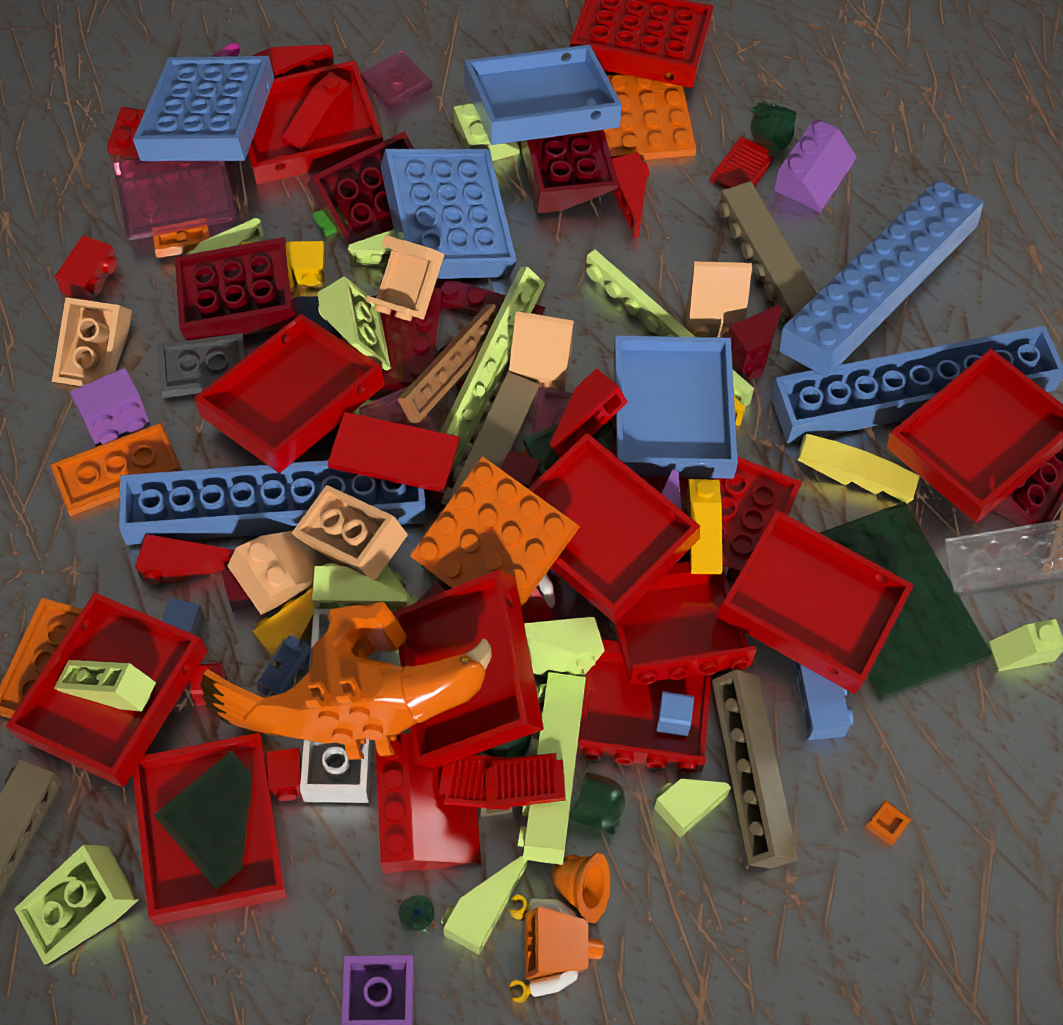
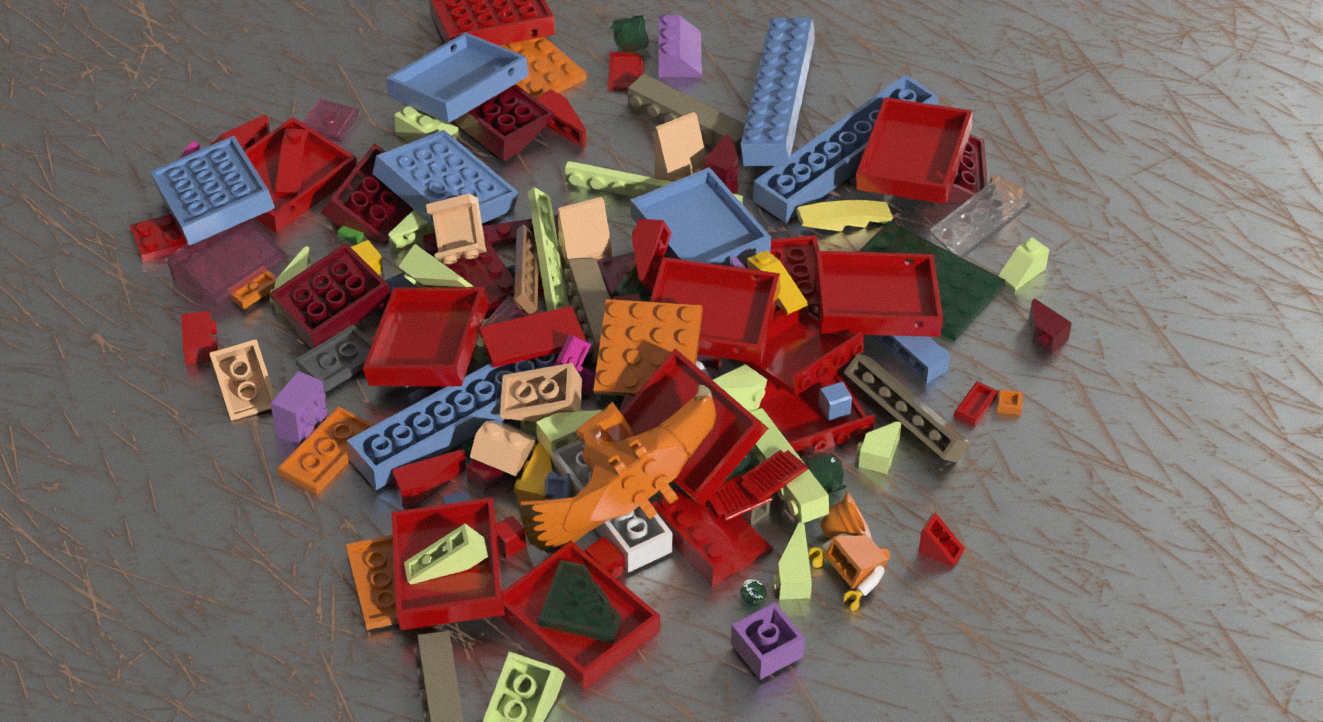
camera: 30 degrees left, 15 degrees down
none -> dark pink tile [554,334,596,395]
none -> red slope [918,512,965,567]
none -> red tile [953,381,998,427]
none -> dark red slope [1029,298,1072,353]

